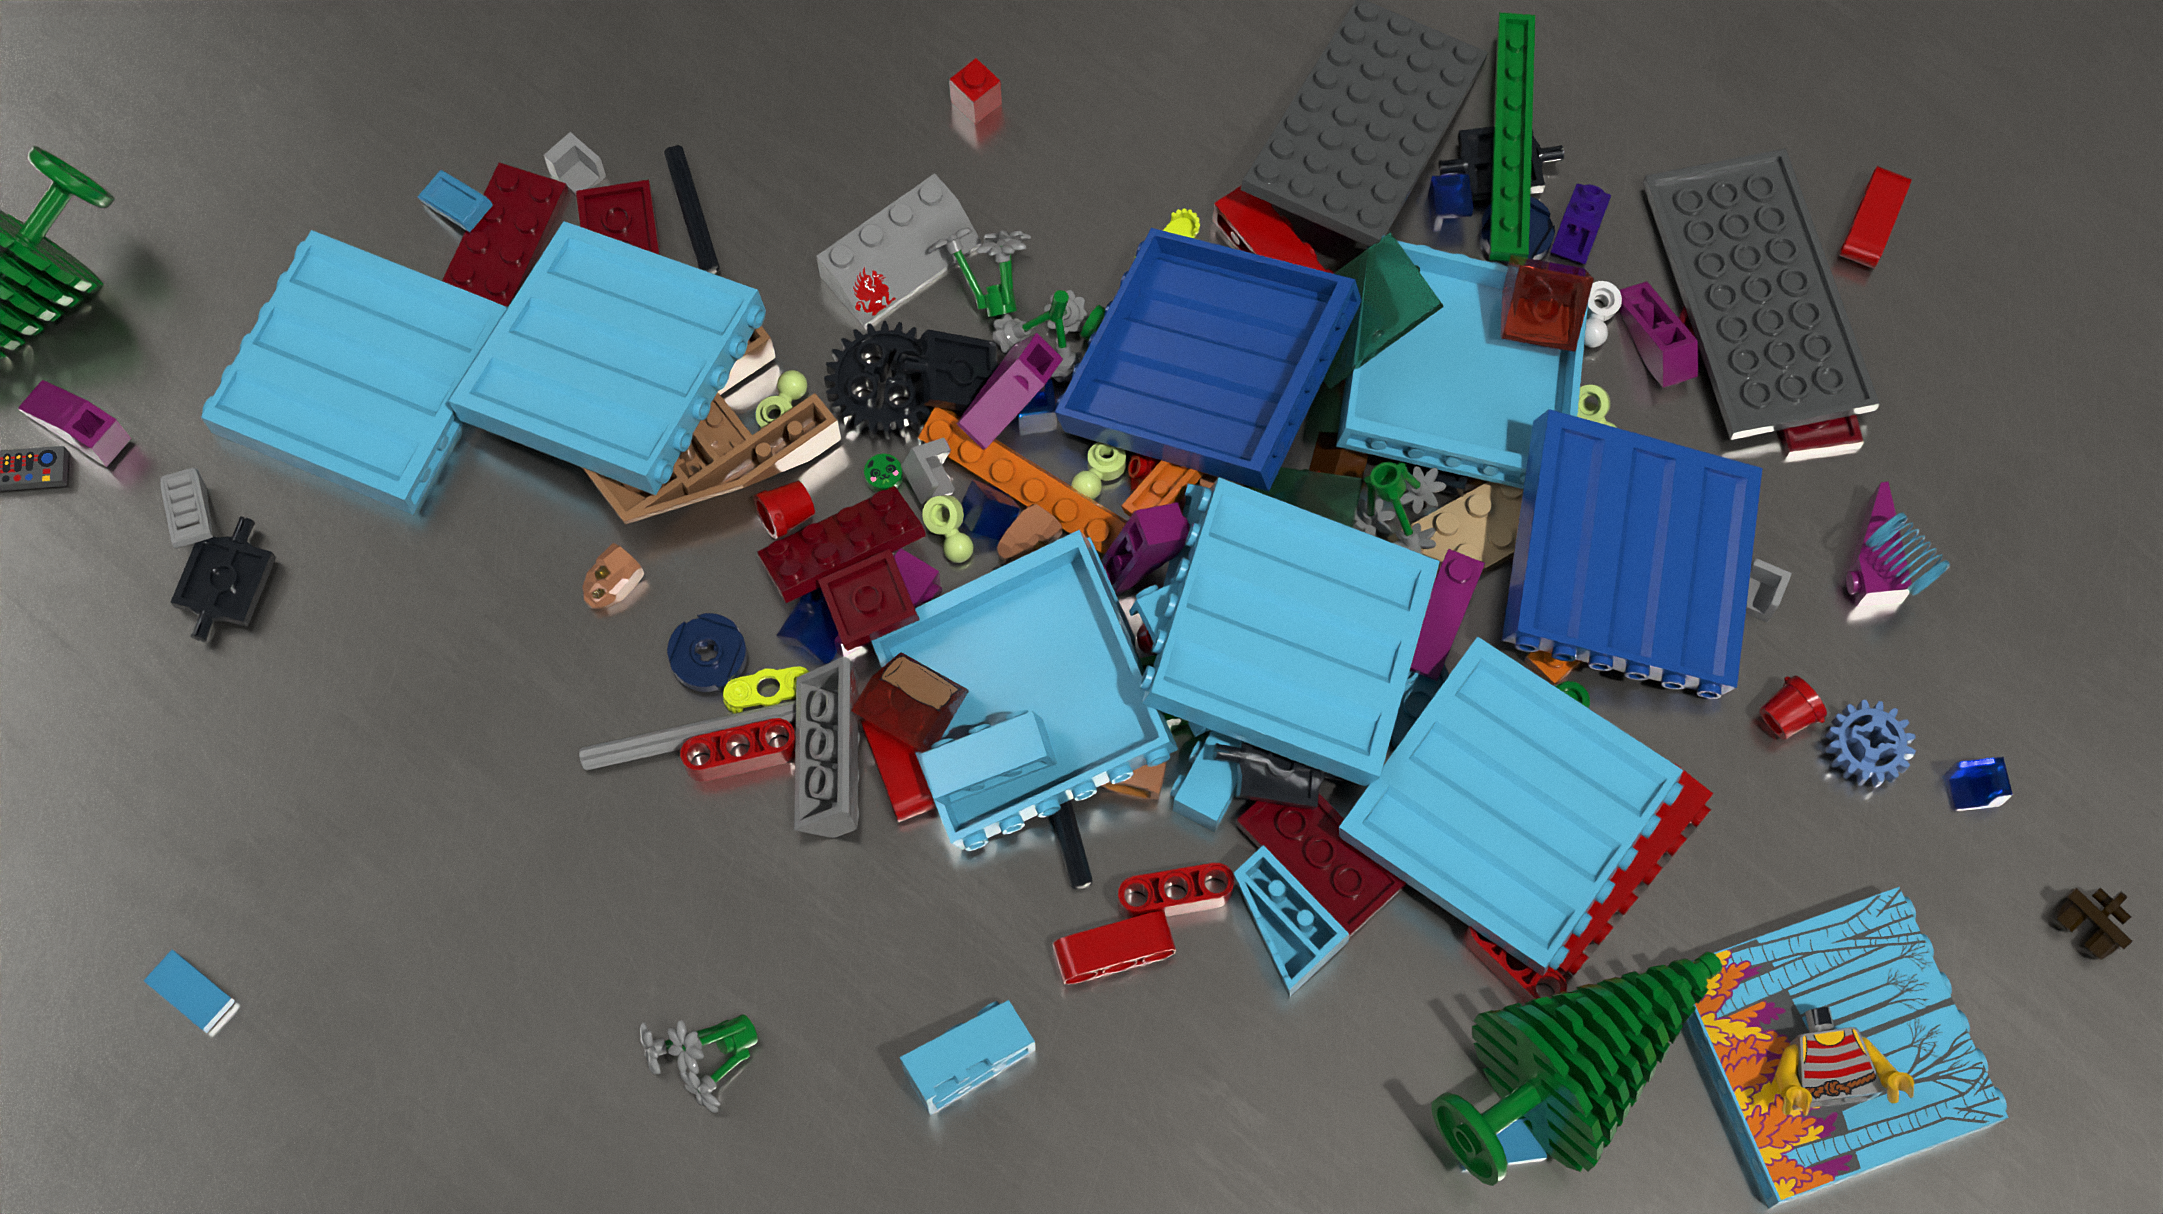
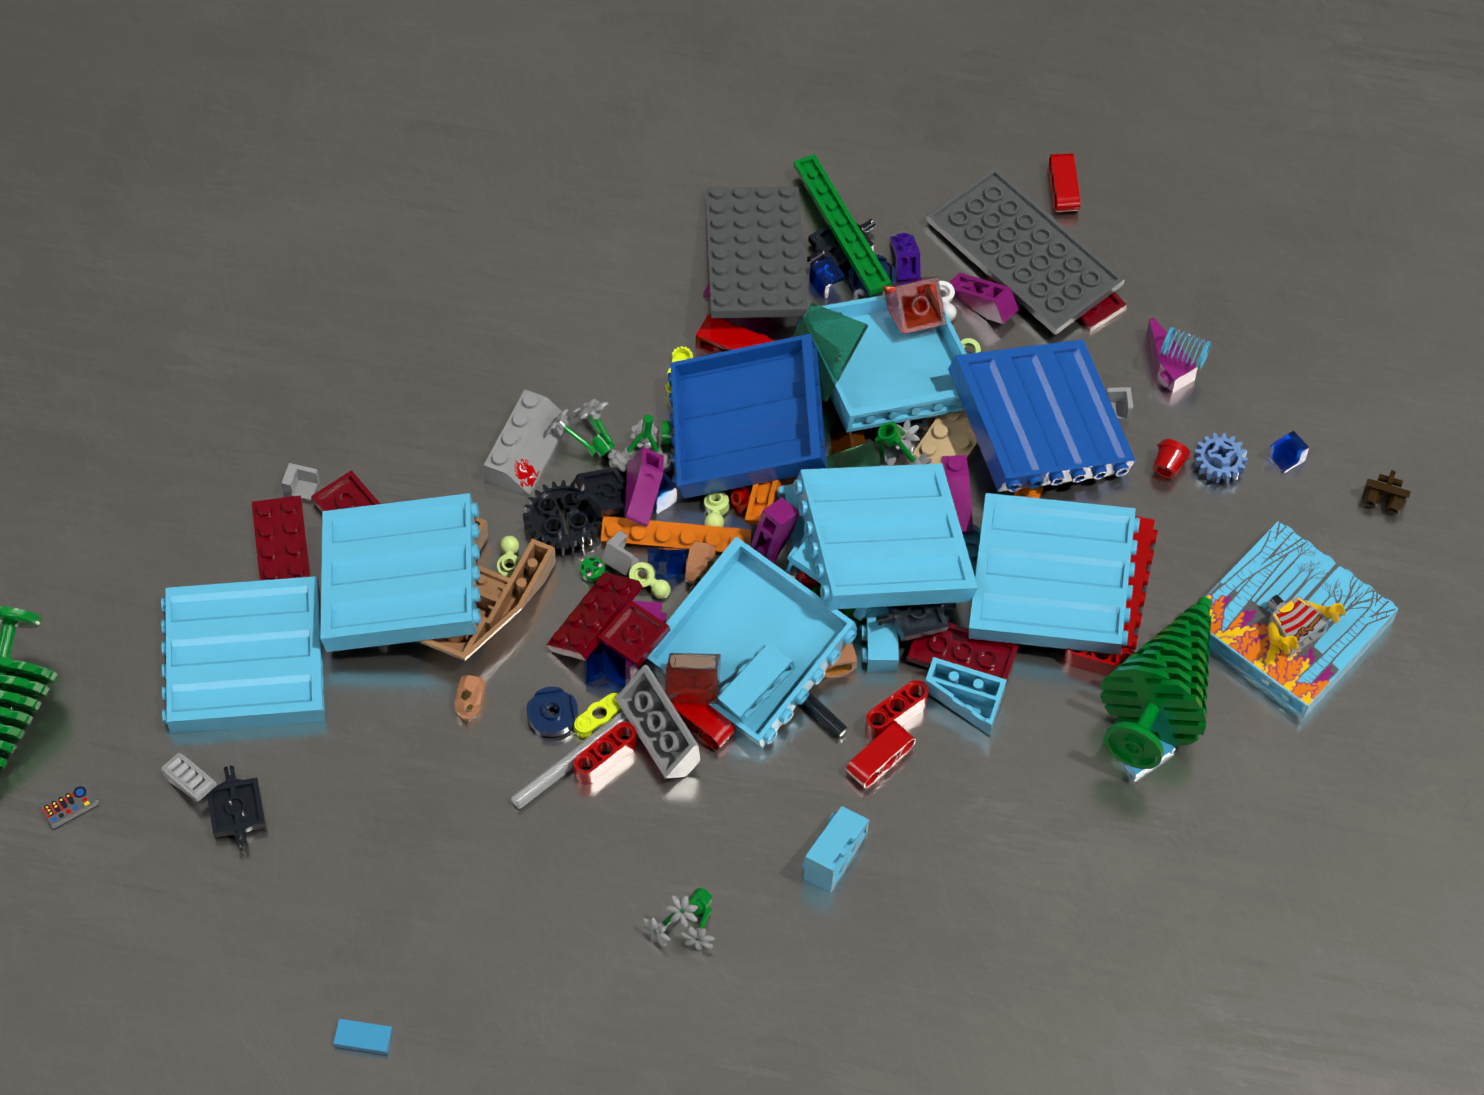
camera: 30 degrees left, 10 degrees down
magenta slope [18,380,131,467] -> none
dark azure tile [418,170,493,232] -> none
black axle [664,145,720,274] -> none
red piece [753,480,815,540] -> none
red brick [949,58,1002,125] -> none

